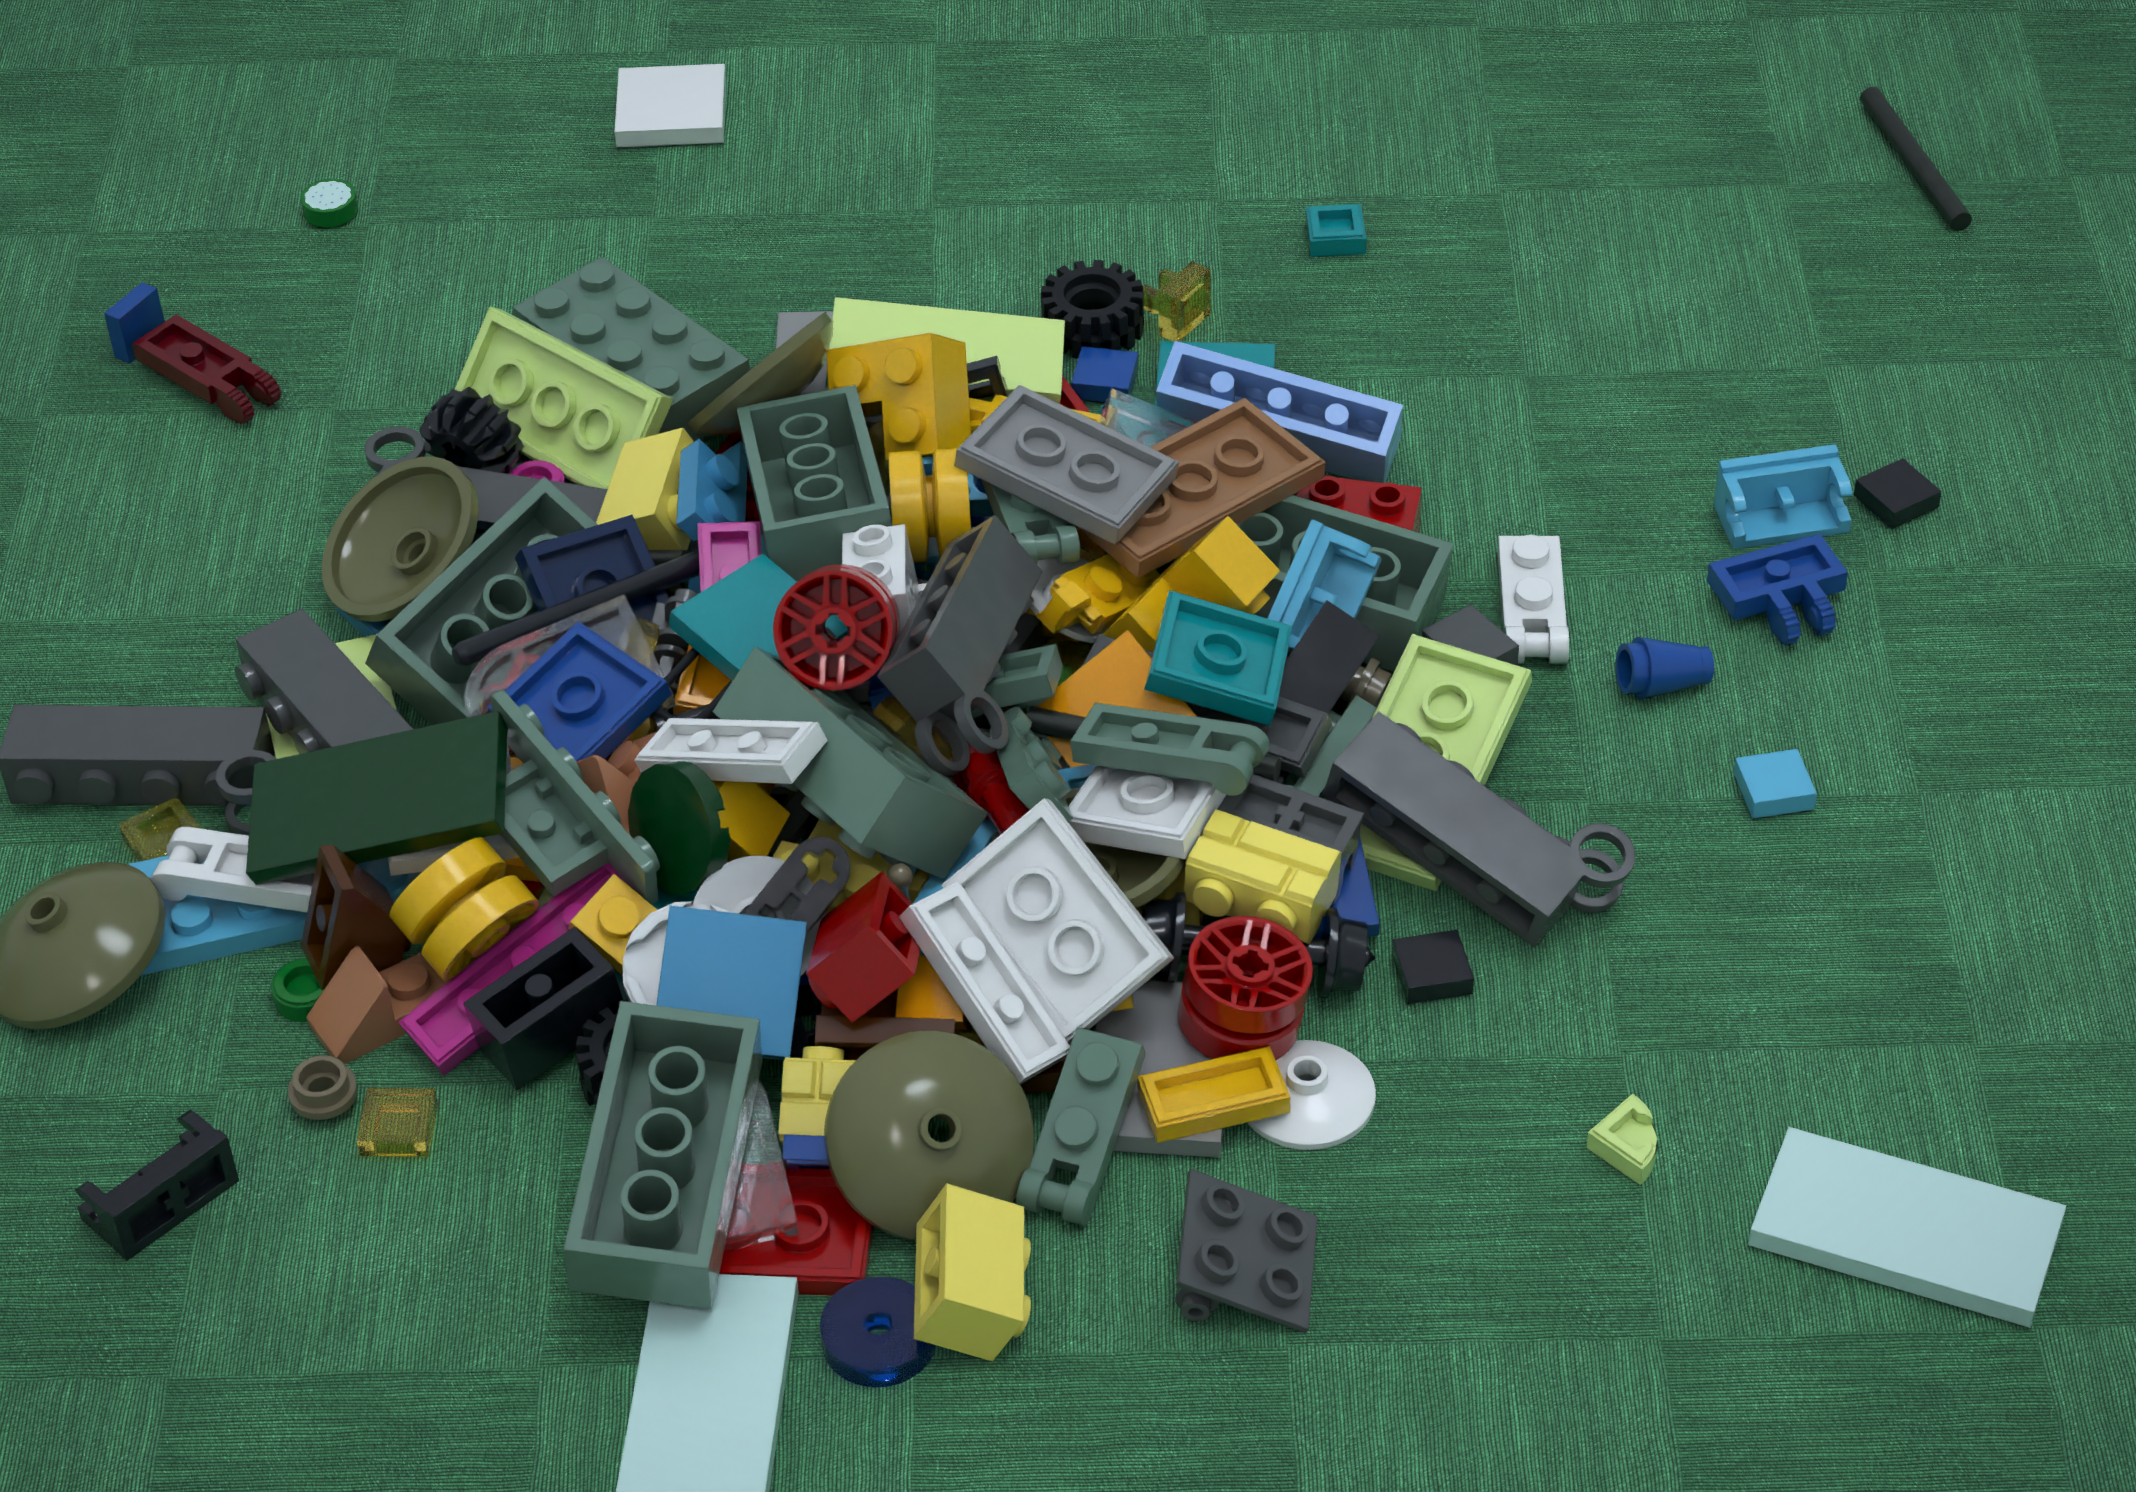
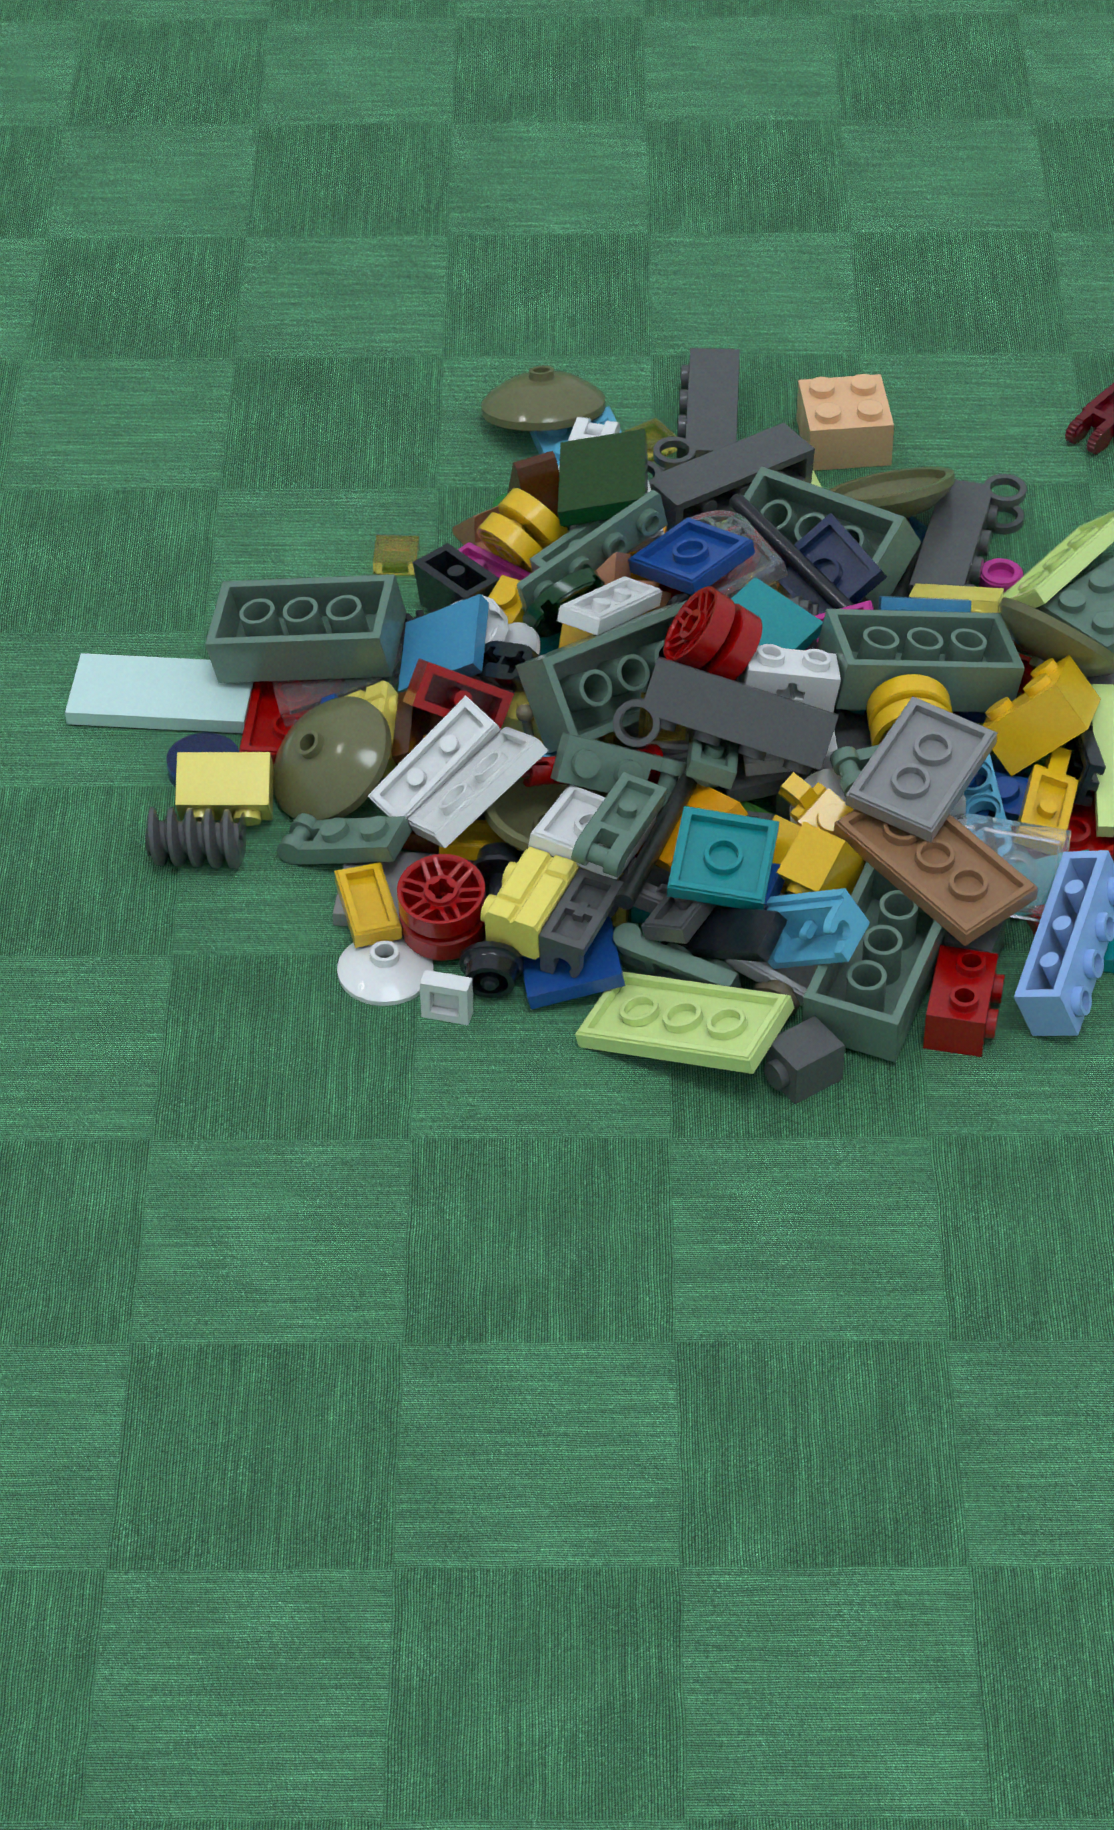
camera: 90 degrees right, 0 degrees up
black hinge [75,1110,239,1261] -> none
dark tan plate [288,1055,358,1120] -> none
black gear [419,387,524,474] -> none
dark grey hinge [1175,1169,1317,1333] -> none
dark grey hinge [1323,712,1635,948] -> none
black tile [1392,929,1474,1004] -> none
white plate [1497,535,1569,664] -> none
yellowish green tile [1586,1094,1657,1185] -> none
blue cone [1615,637,1714,699] -> none
blue hinge [1707,534,1848,645] -> none
medium azure hinge [1714,444,1852,549] -> none
medium azure tile [1734,749,1817,819] -> none
light aqua tile [1748,1127,2067,1328] -> none
black tile [1854,458,1942,529] -> none
none -> dark grey piece [145,806,246,869]
none -> white plate [420,970,473,1025]
none -> light nougat brick [796,374,894,471]

